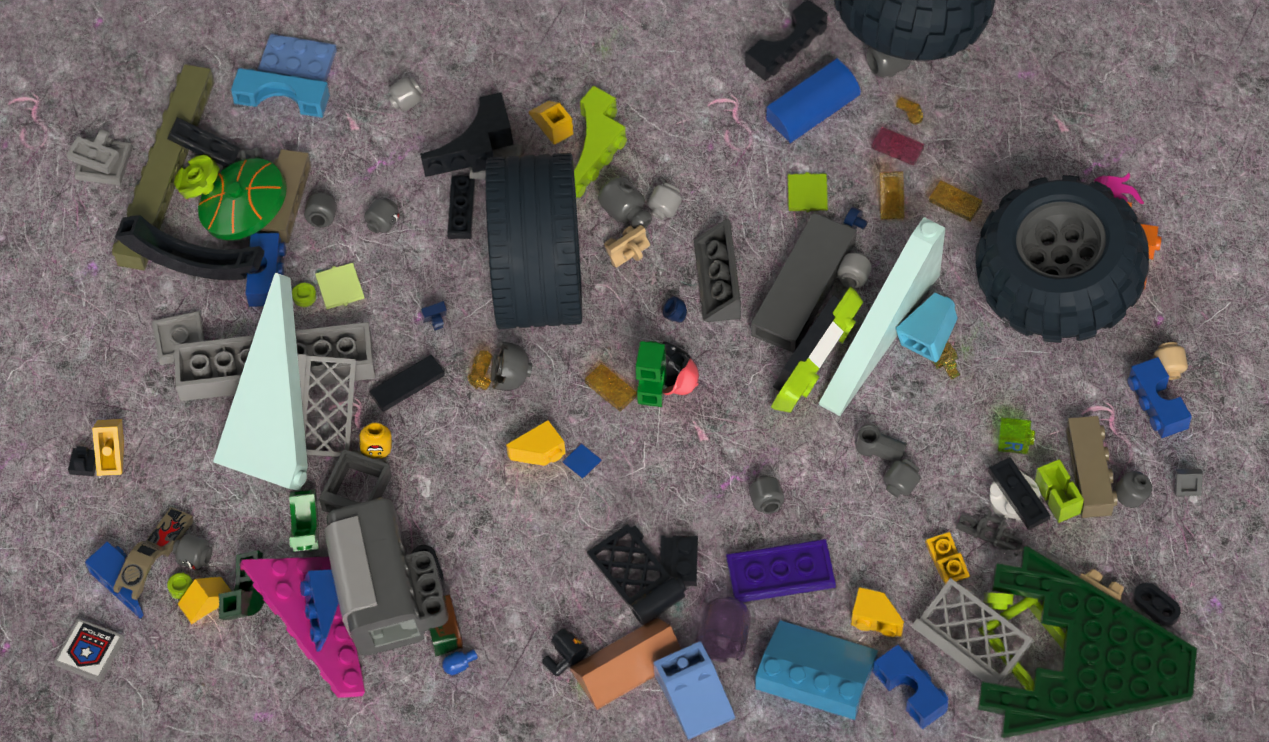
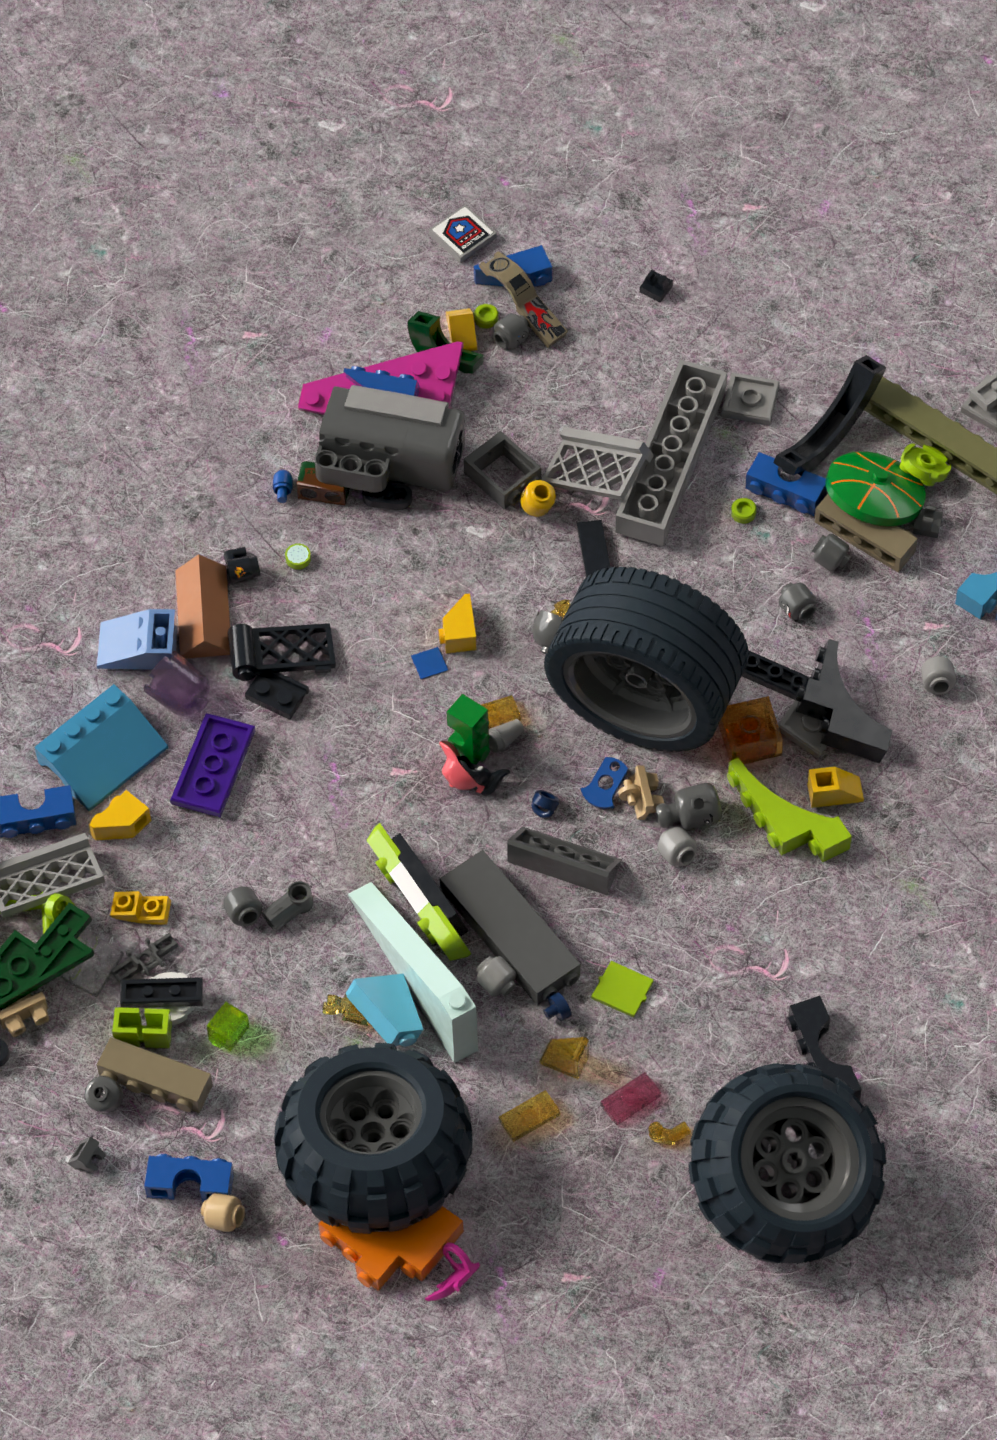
camera: 115 degrees right, 0 degrees up
yellow slope [92,419,124,476] -> none
black tile [167,117,240,167] -> none
light aqua slope [213,273,308,491] -> none
green arch [289,489,319,552] -> none
yellowish green piece [315,263,365,309] -> none
dark grey head [749,475,785,514] -> none
blue brick [766,58,861,143] -> none
none -> tile [285,543,311,570]
none -> light grey cone [489,719,524,752]
none -> blue piece [580,757,629,809]

